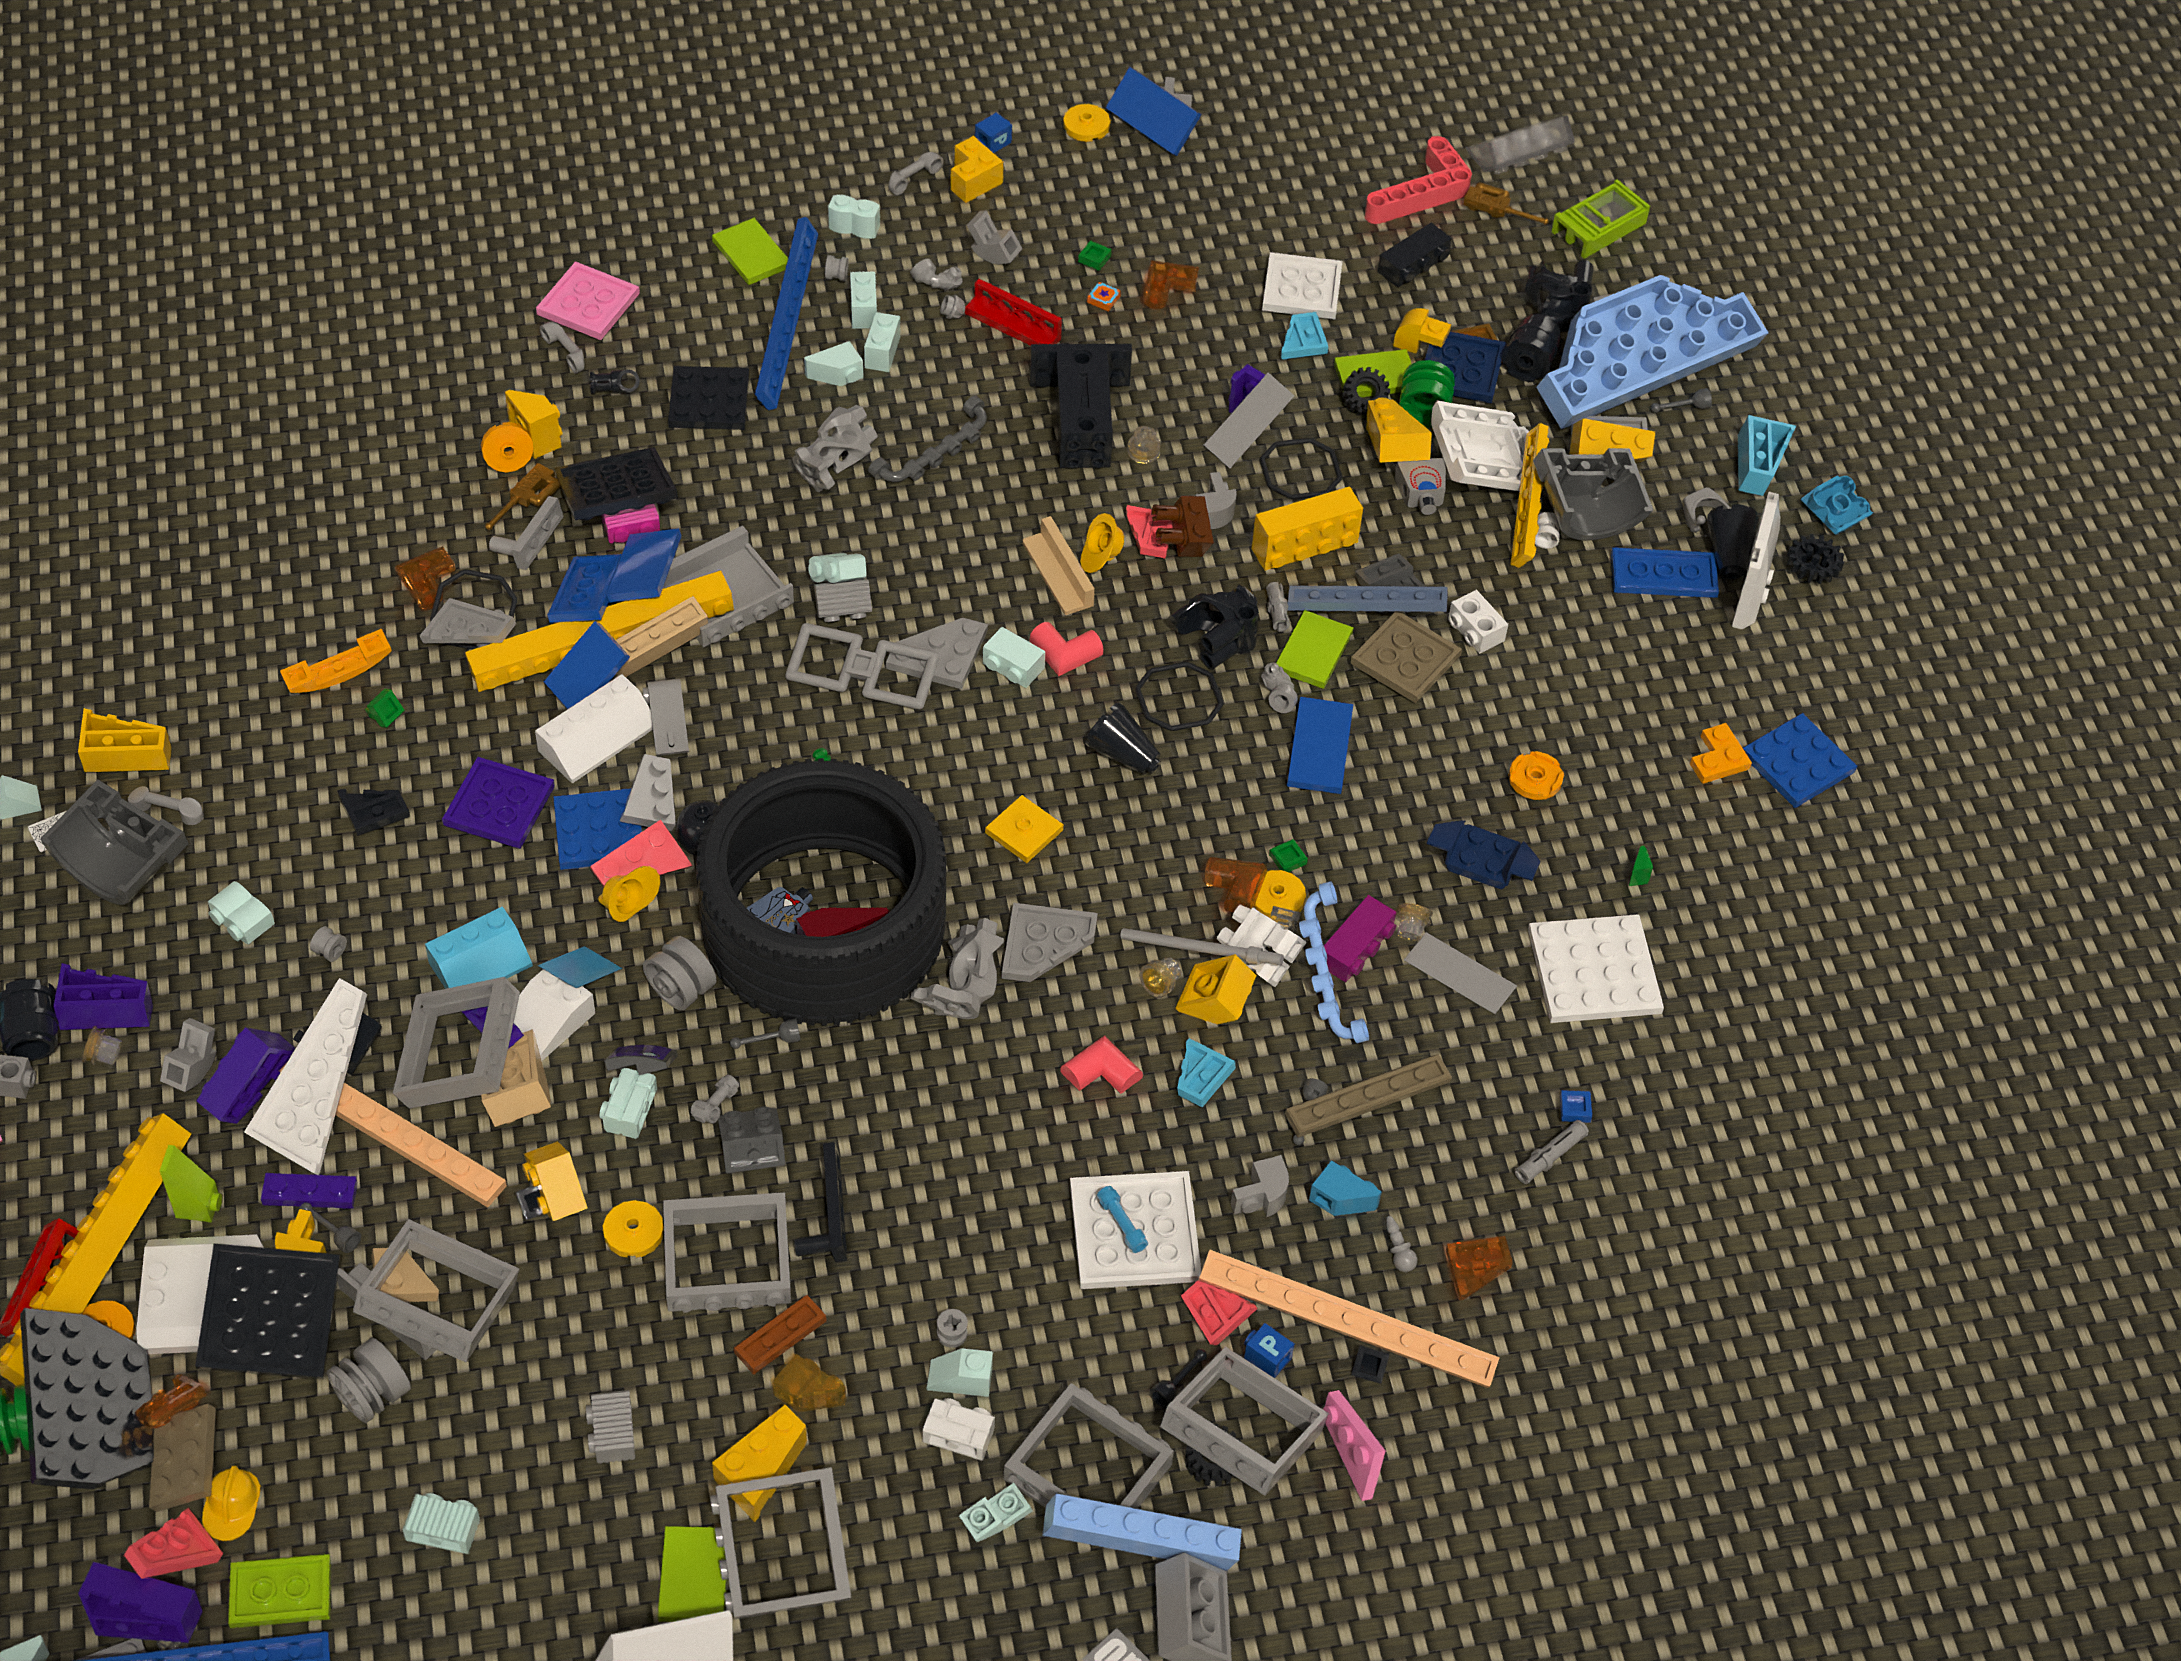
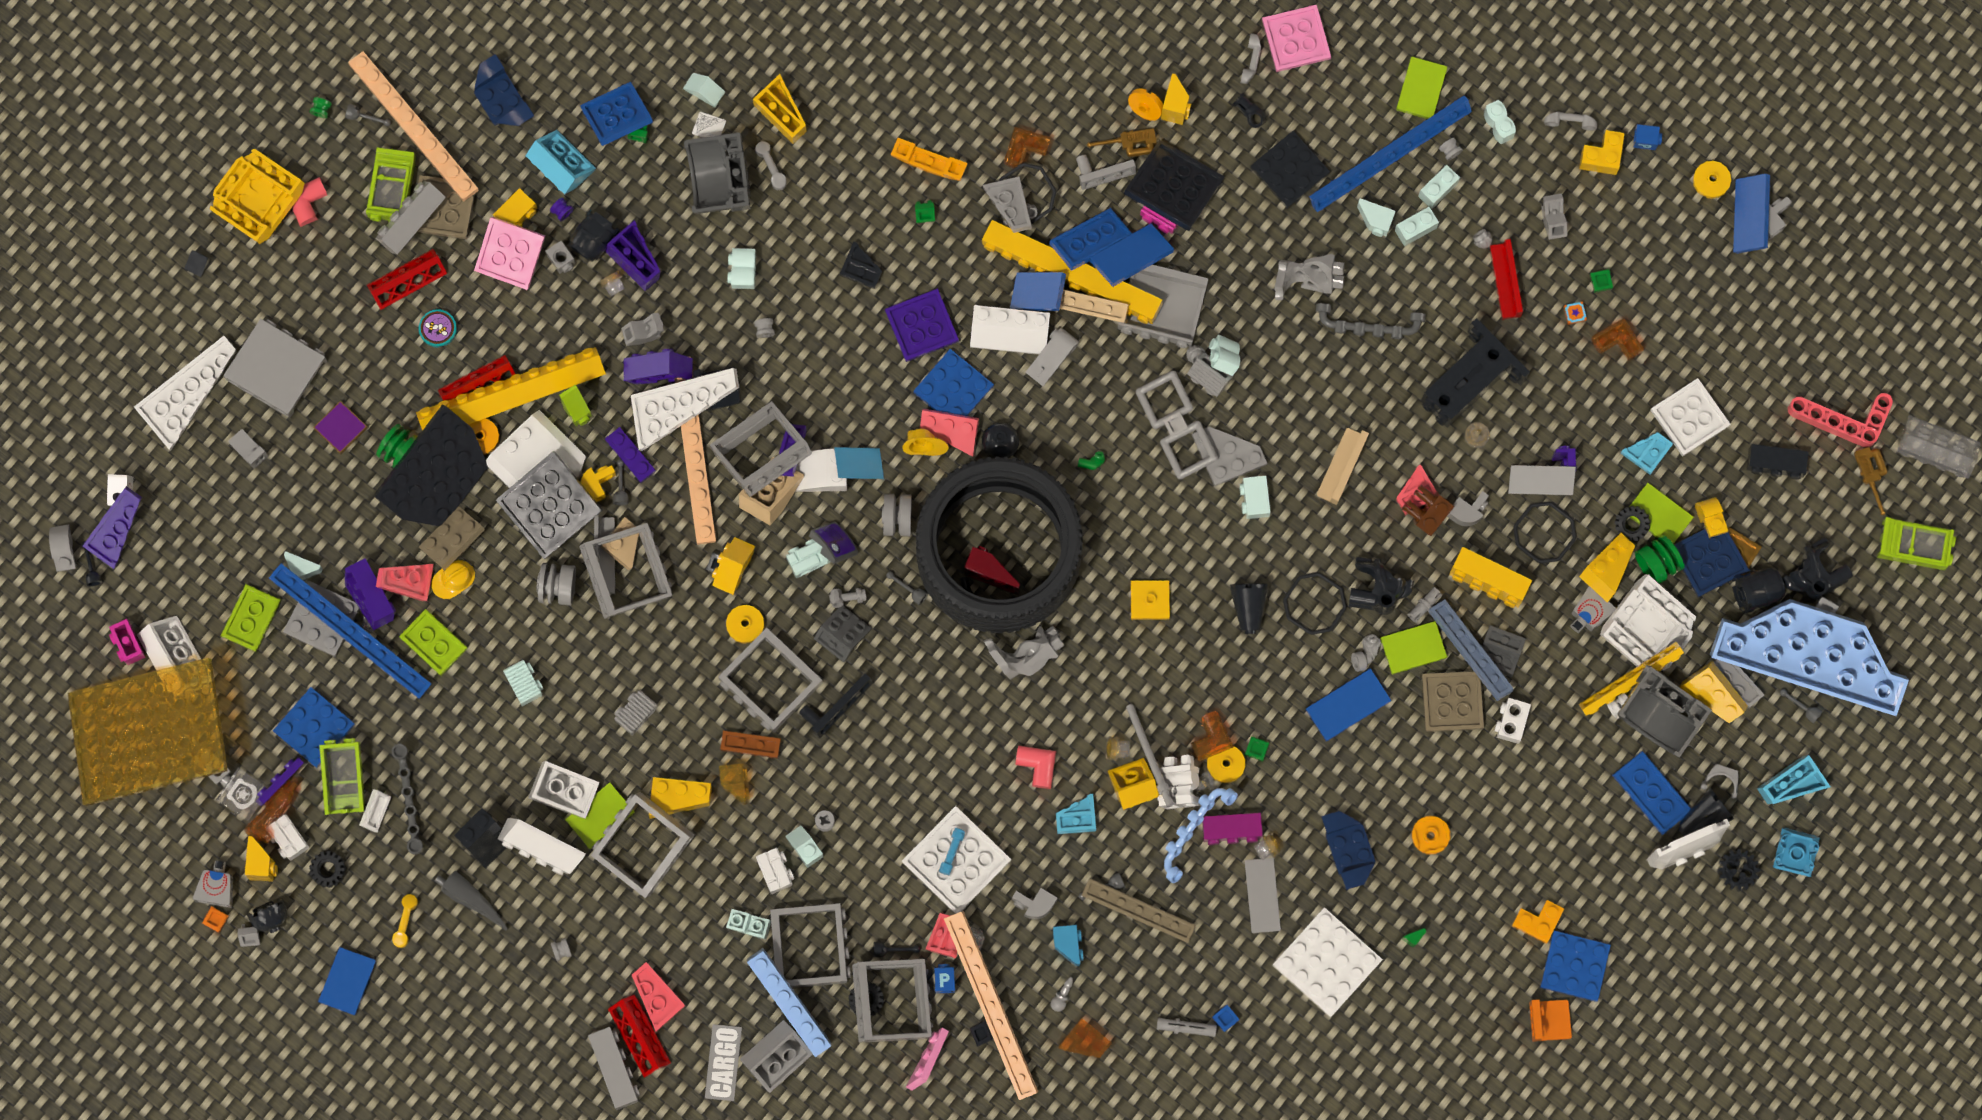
camera: 50 degrees right, 25 degrees up
clear orange wing [135,1374,207,1429] -> none
medium azure slope [425,906,533,989] -> none
light grey wing [620,754,676,831] -> none
sand blue torso [747,887,813,934] -> none
light grey arm [911,259,962,291] -> none
light grey plate [1002,903,1098,982] -> none
coral brick [1030,622,1103,676] -> none
yellow piece [1080,513,1124,573] -> none
none -> white slope [528,761,599,819]
none -> light grey plate [1187,345,1205,364]
none -> orange bracket [1529,1000,1572,1042]

